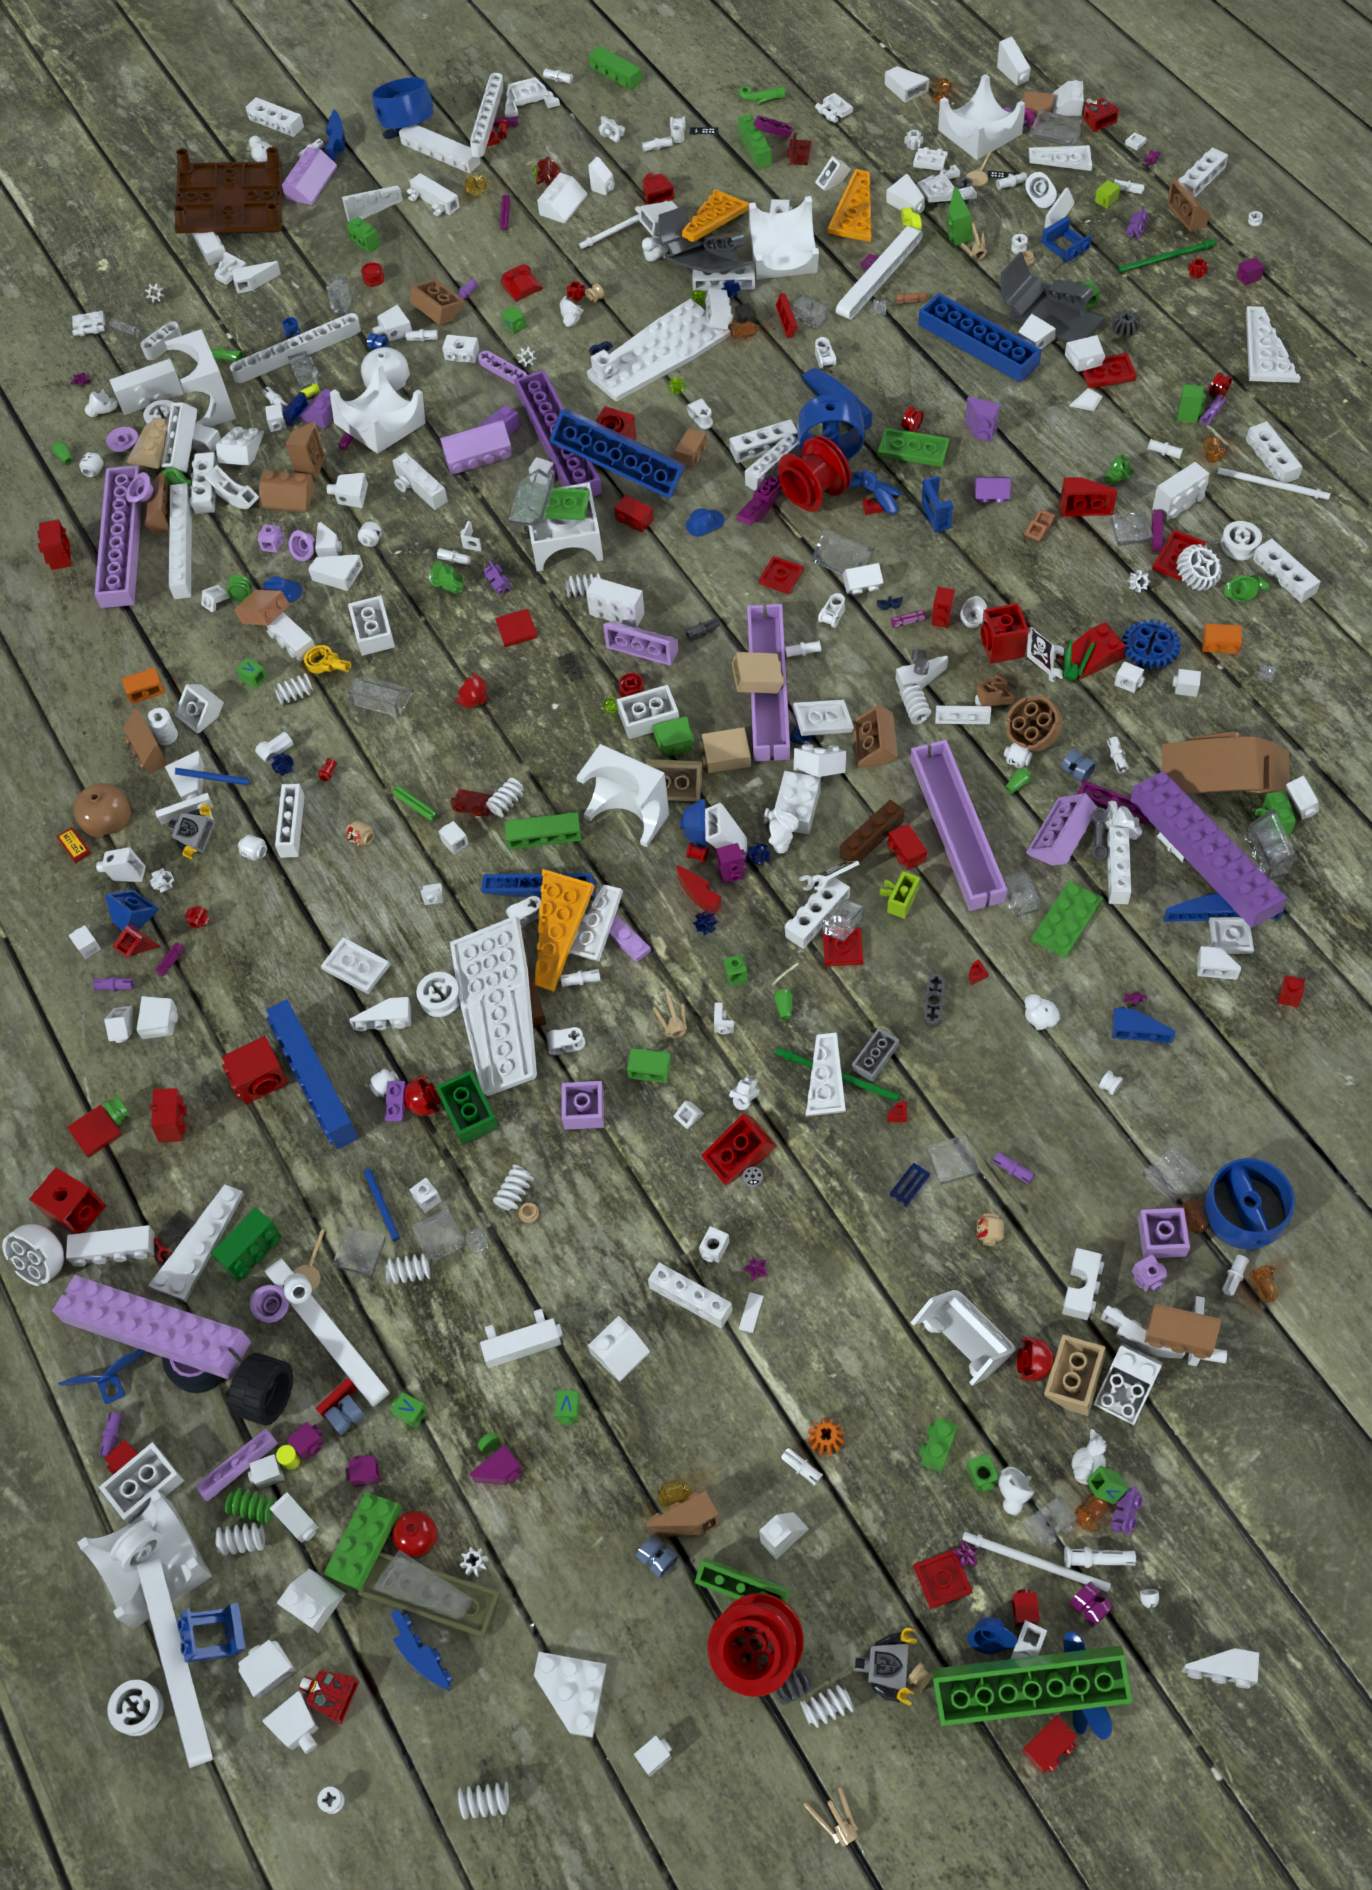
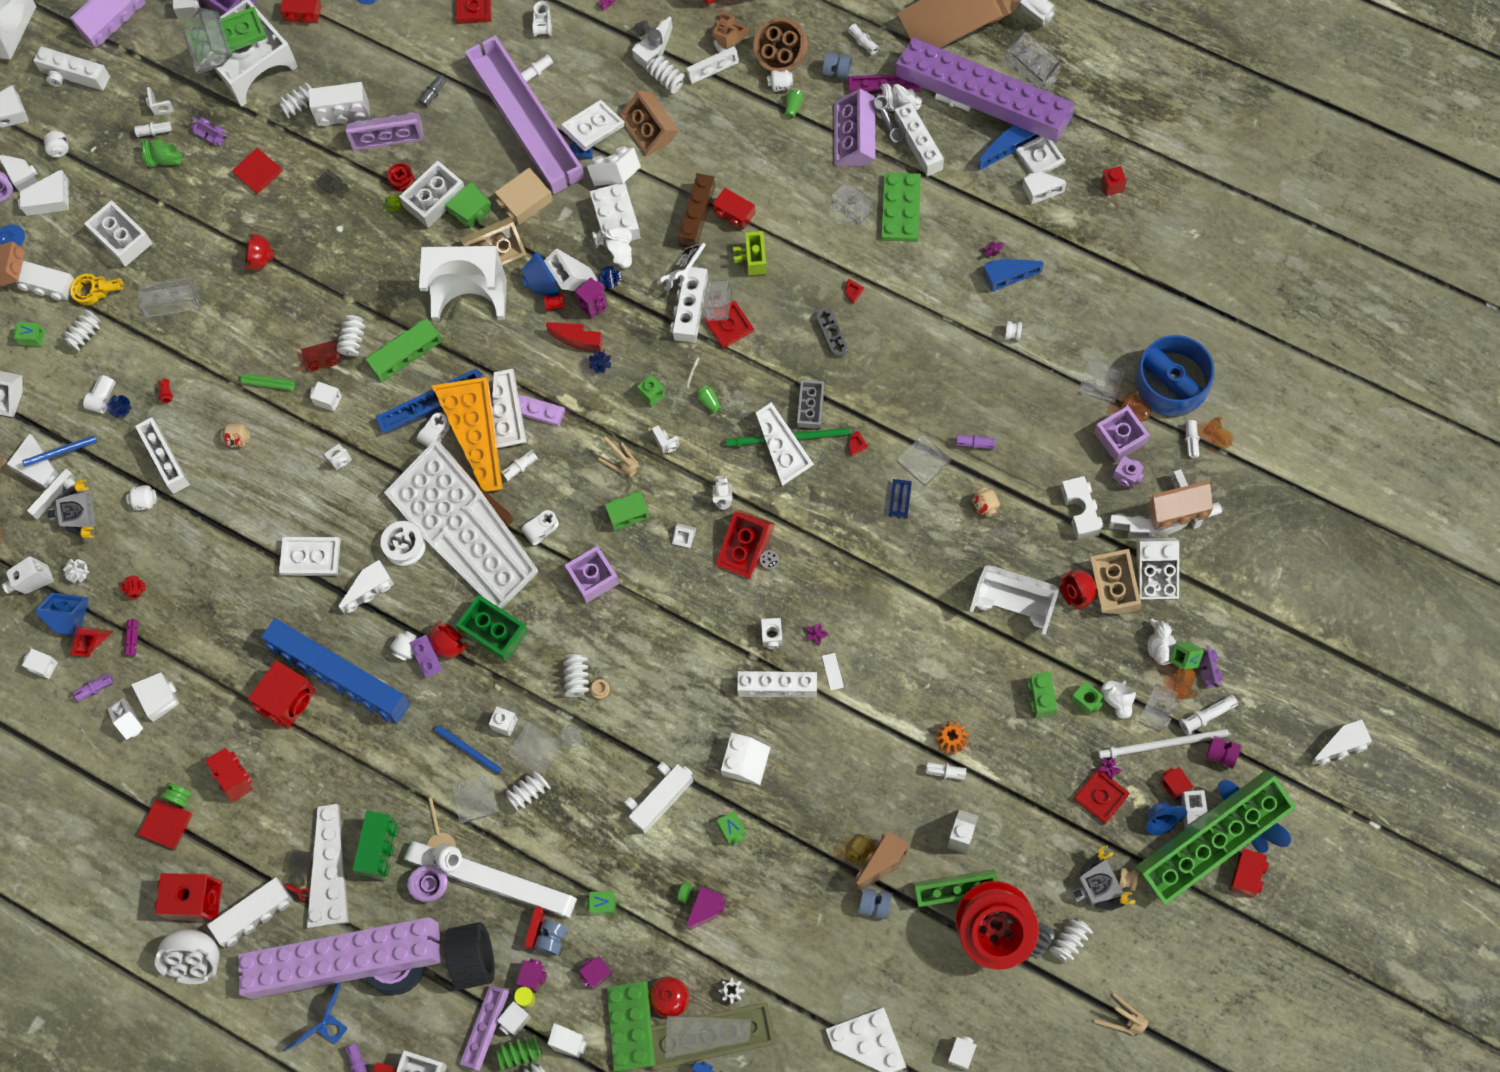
camera: 30 degrees left, 10 degrees up
tan brick [732,652,784,693] -> none
lavender piece [910,740,1007,911] -> none
white piece [1024,994,1060,1030] -> none
white hinge [1140,1589,1159,1608] -> none
bright green brick [1255,790,1296,837] -> none

